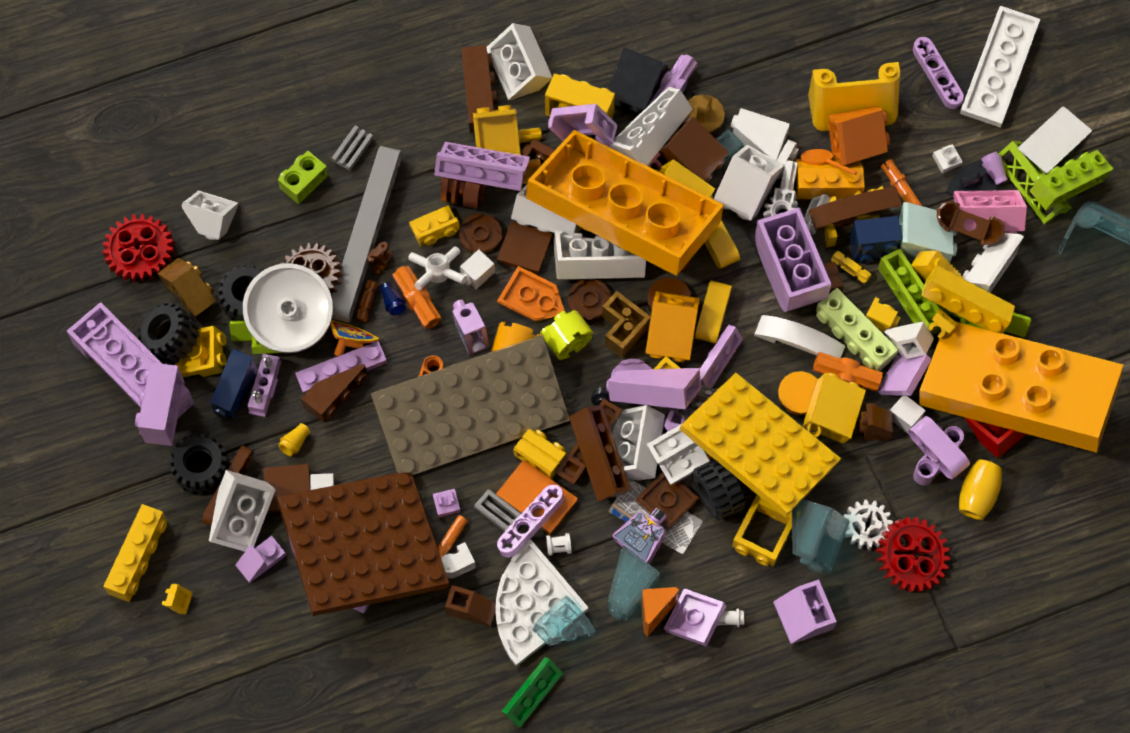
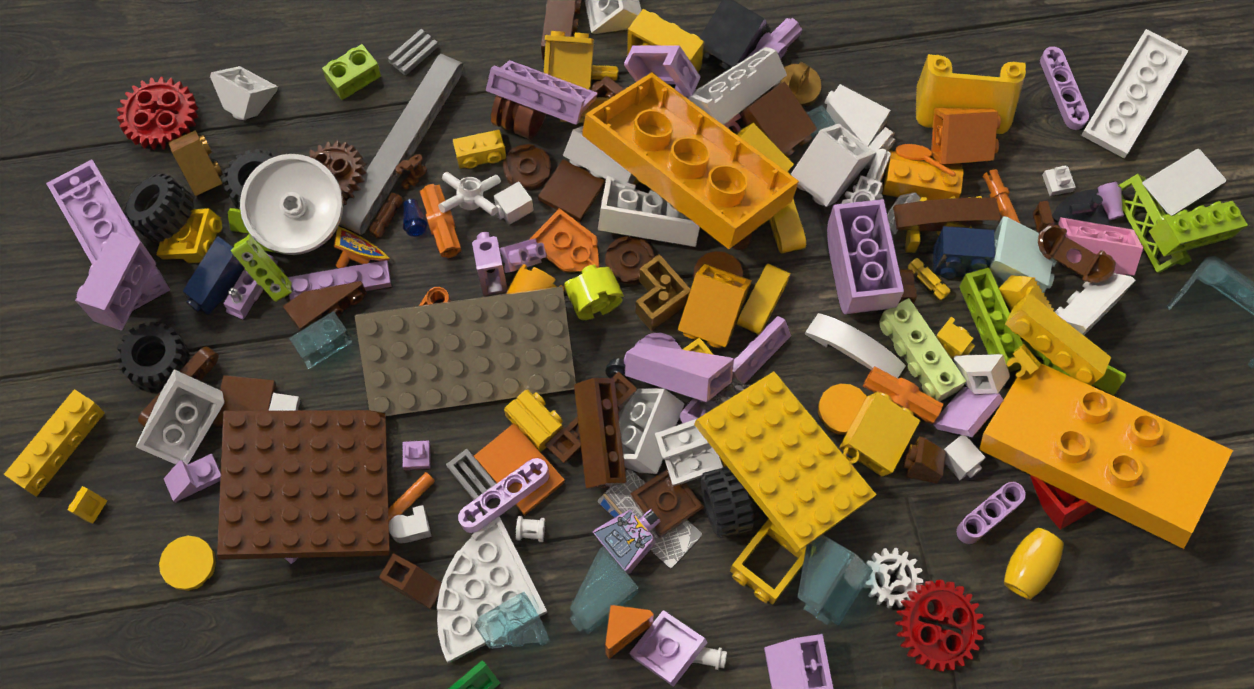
camera: 10 degrees right, 0 degrees up
yellow cone [278,423,310,456] -> none
lavender beam [908,416,970,479] -> none
none -> yellow tile [159,536,216,591]
none -> lime piece [231,235,292,302]
none -> clear light blue brick [289,311,352,369]
none -> lavender hips [499,238,546,273]
none -> reddish brown tile [1033,201,1054,233]

